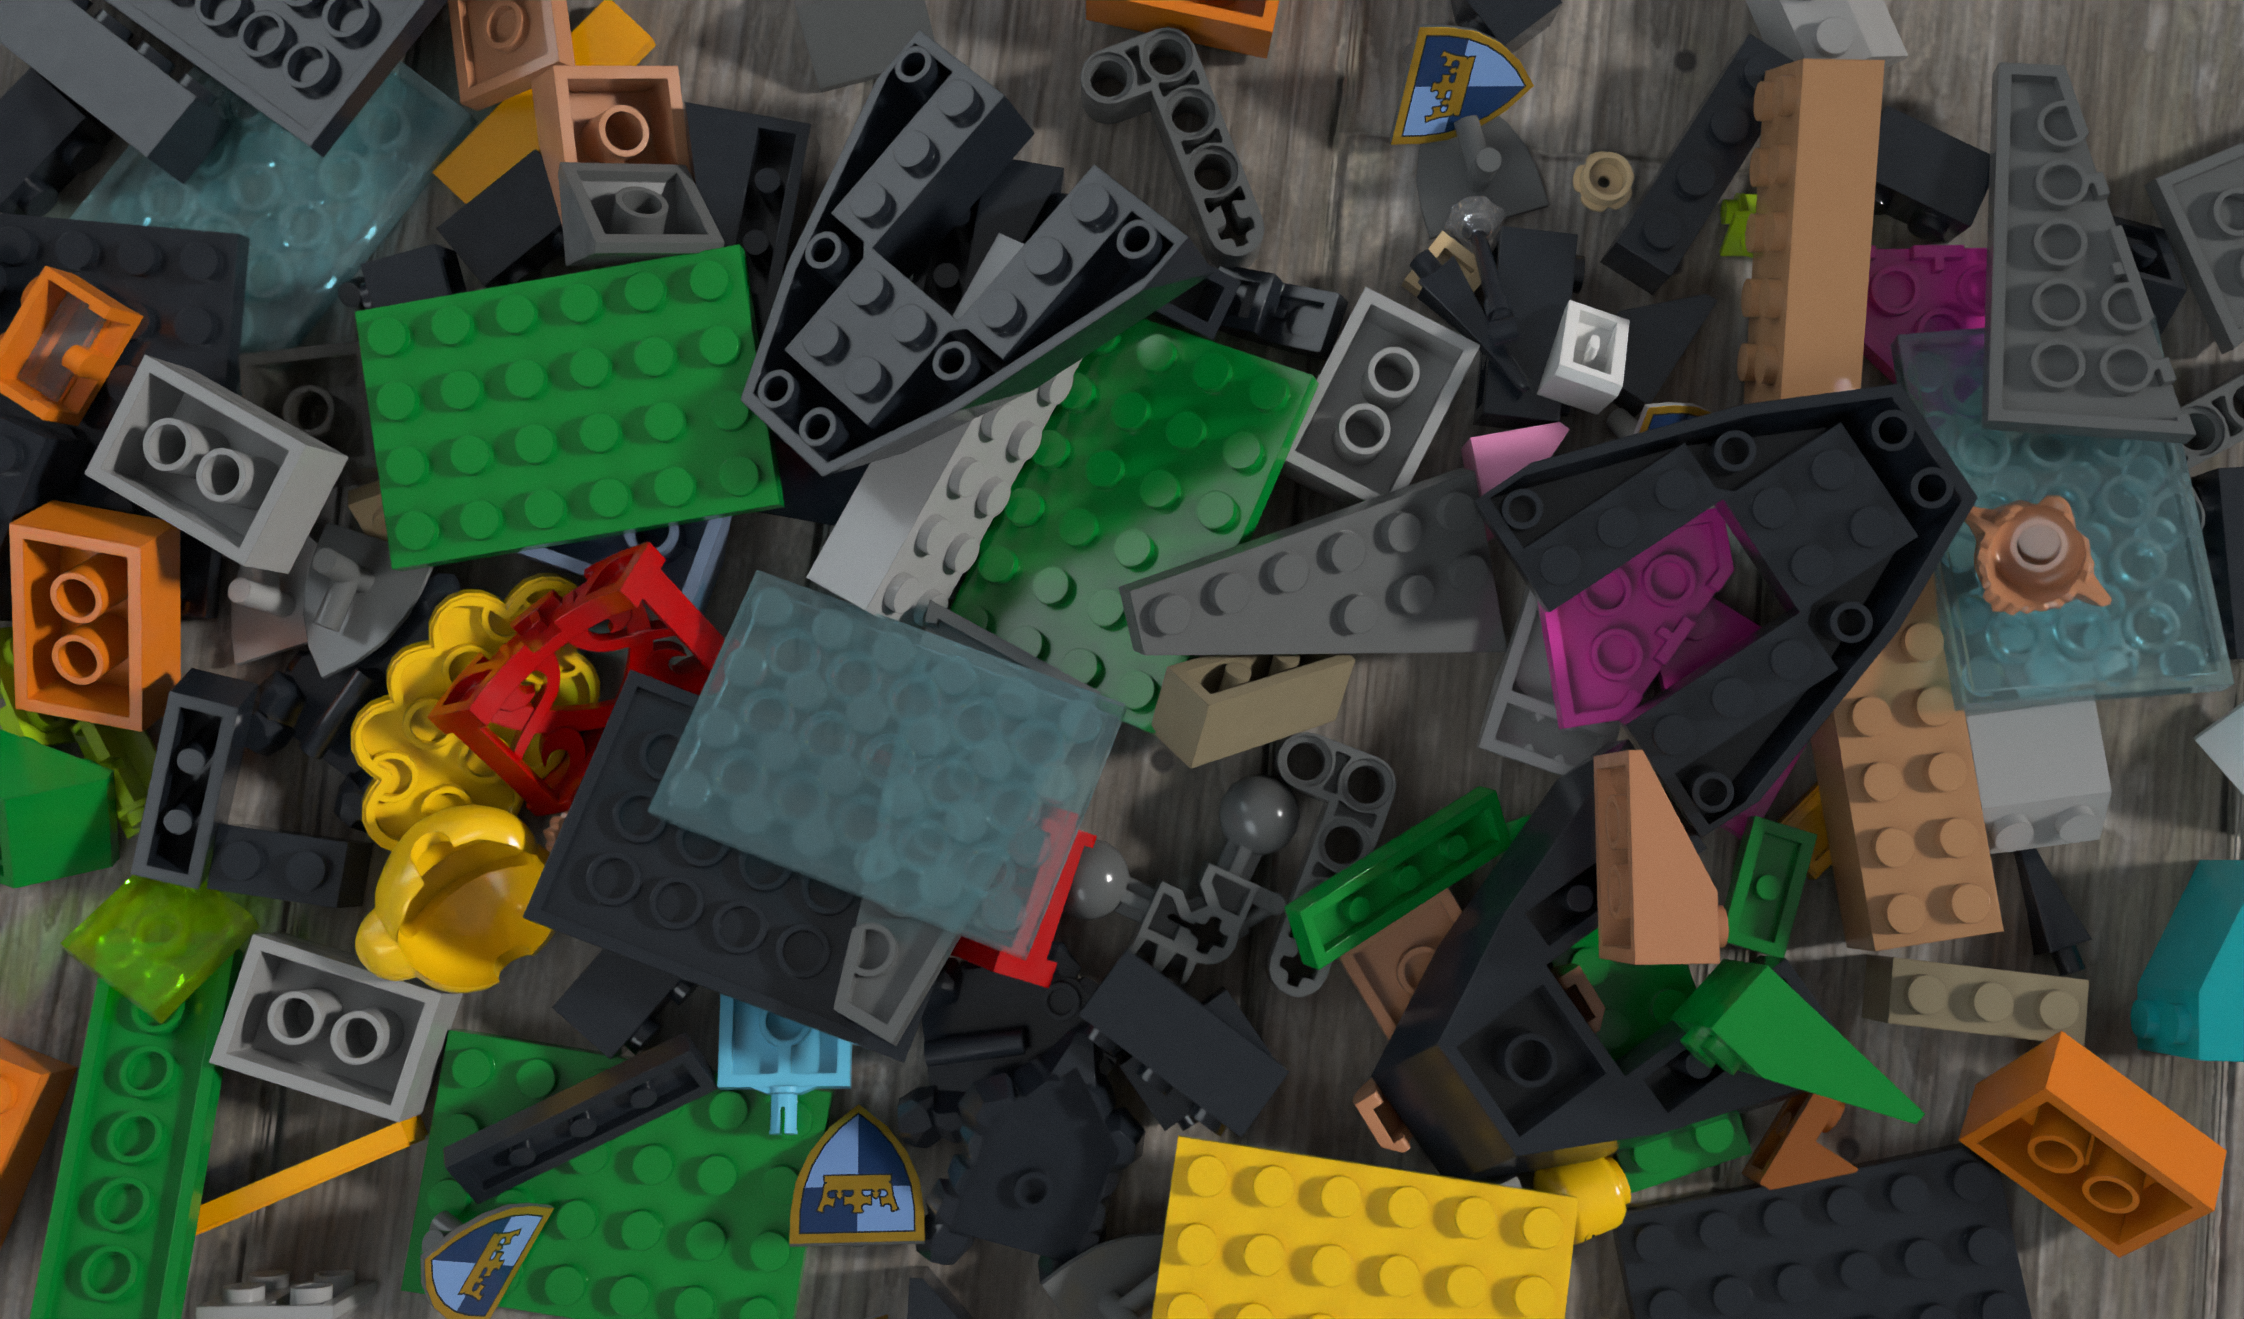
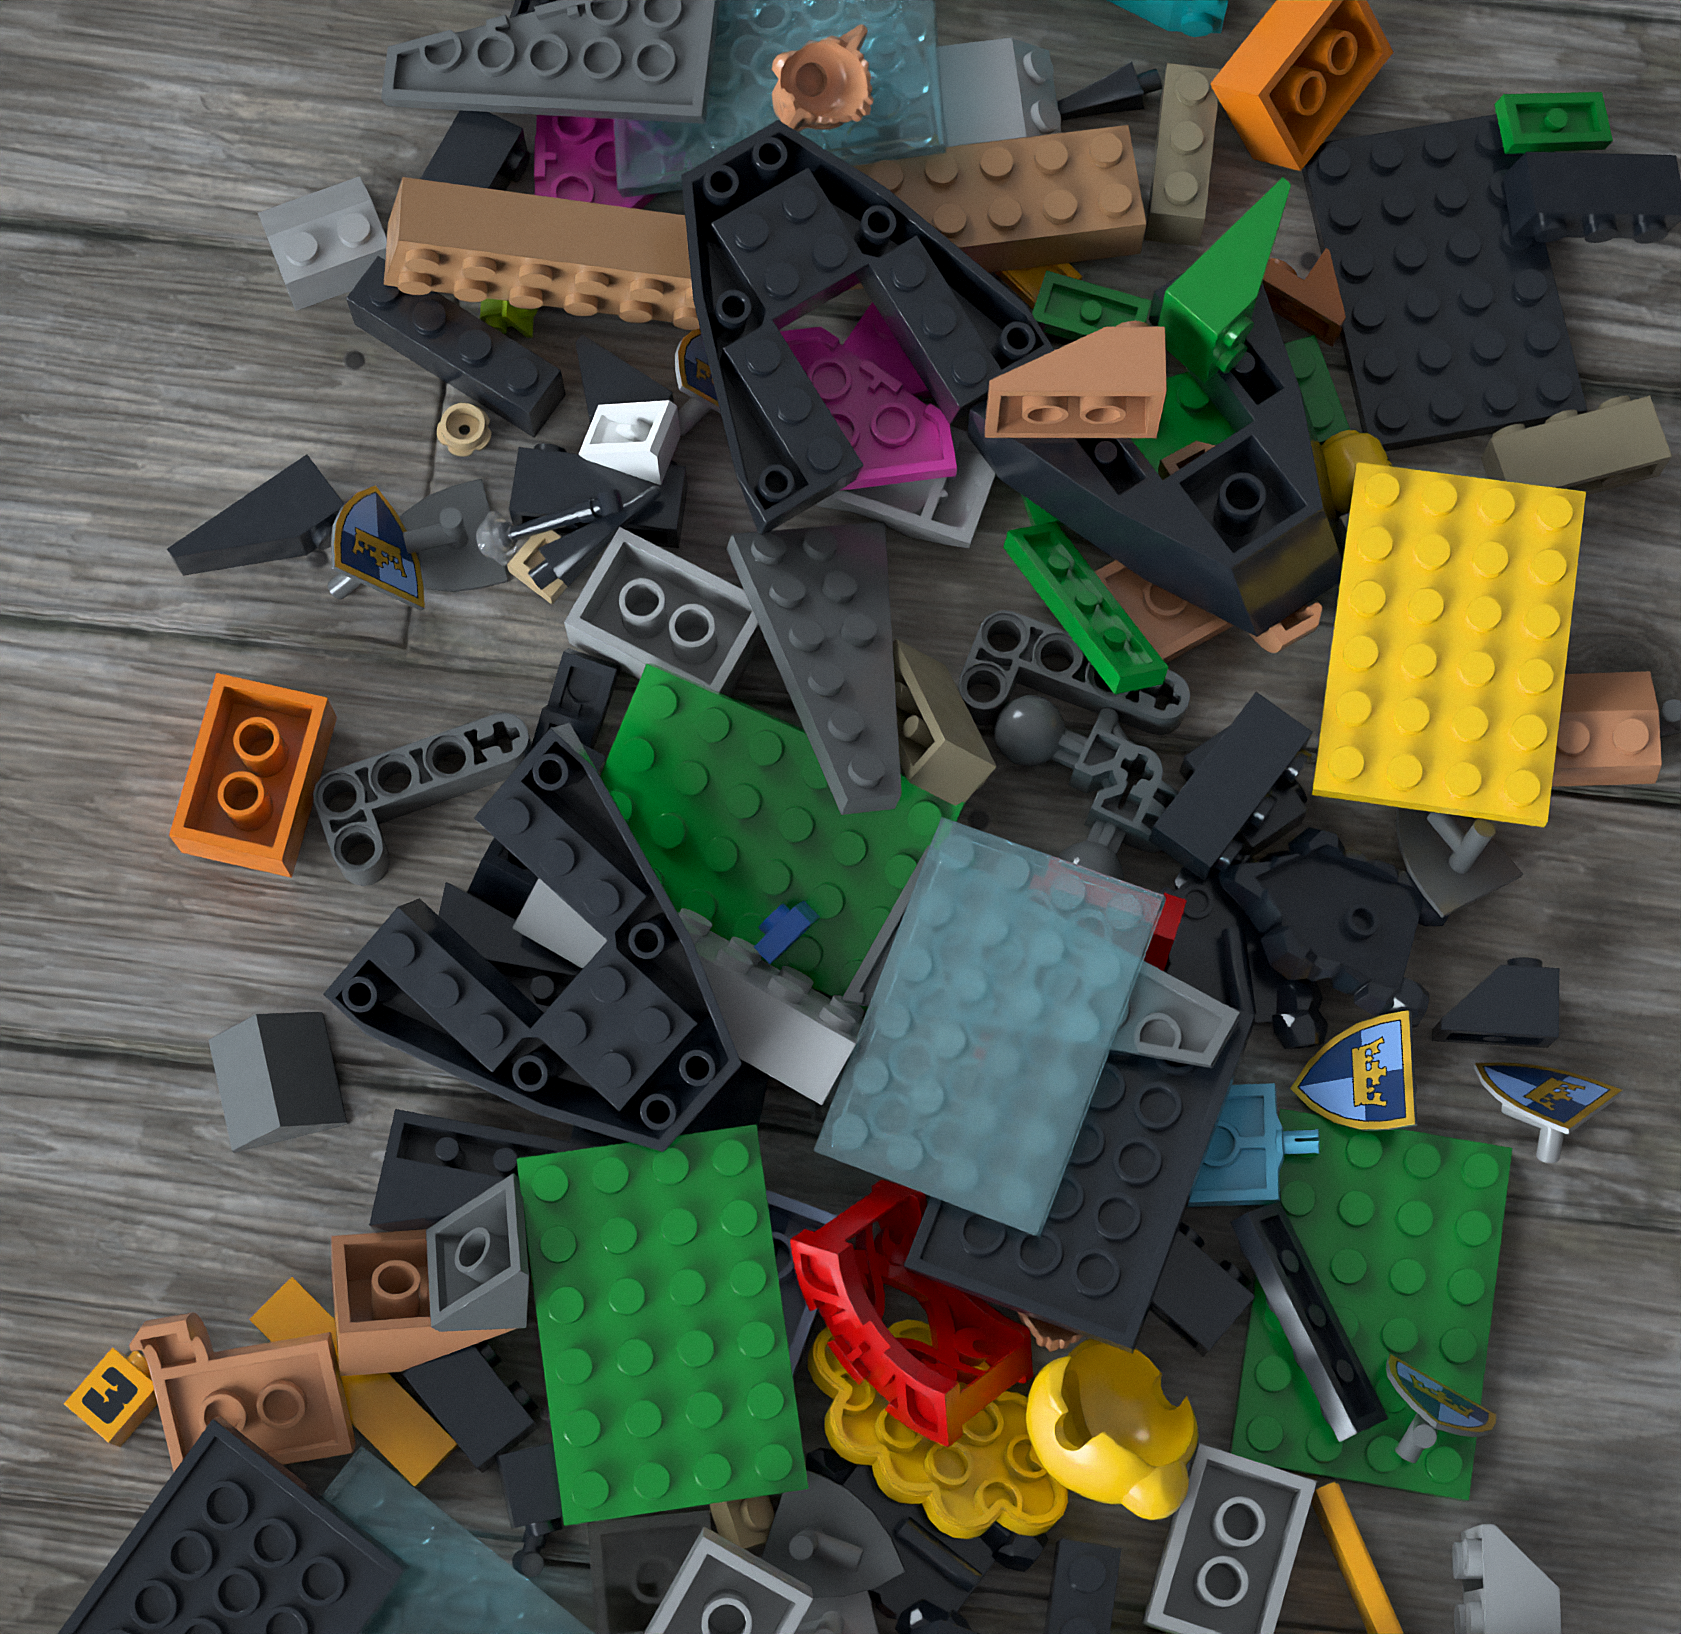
camera: 85 degrees left, 10 degrees down
bright pink slope [1461,422,1570,542] -> none
none -> blue plate [754,901,820,964]

